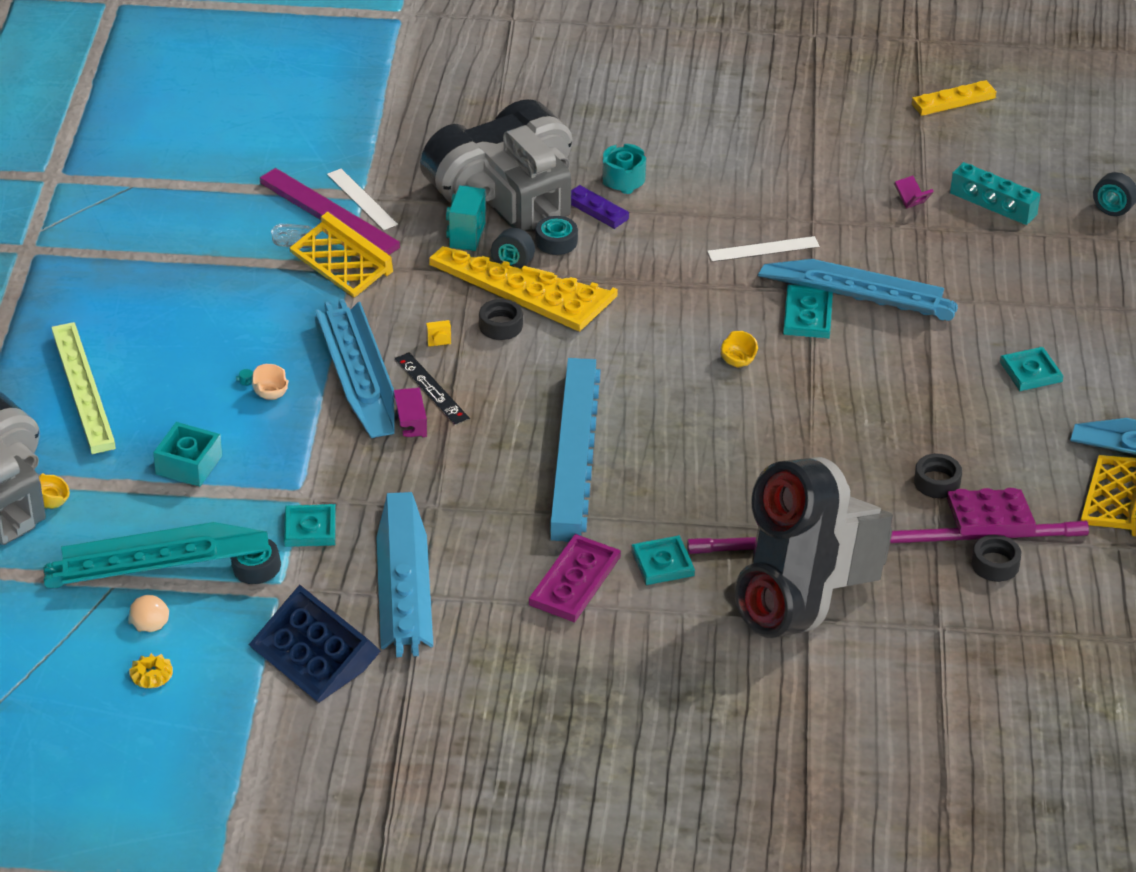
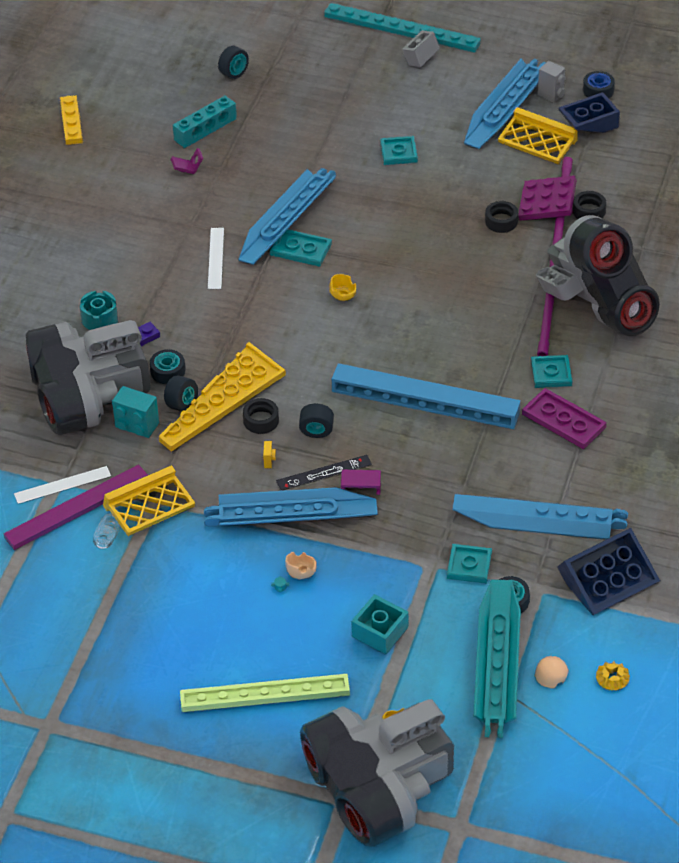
camera: 75 degrees left, 5 degrees up
none -> black wheel [299,403,334,438]

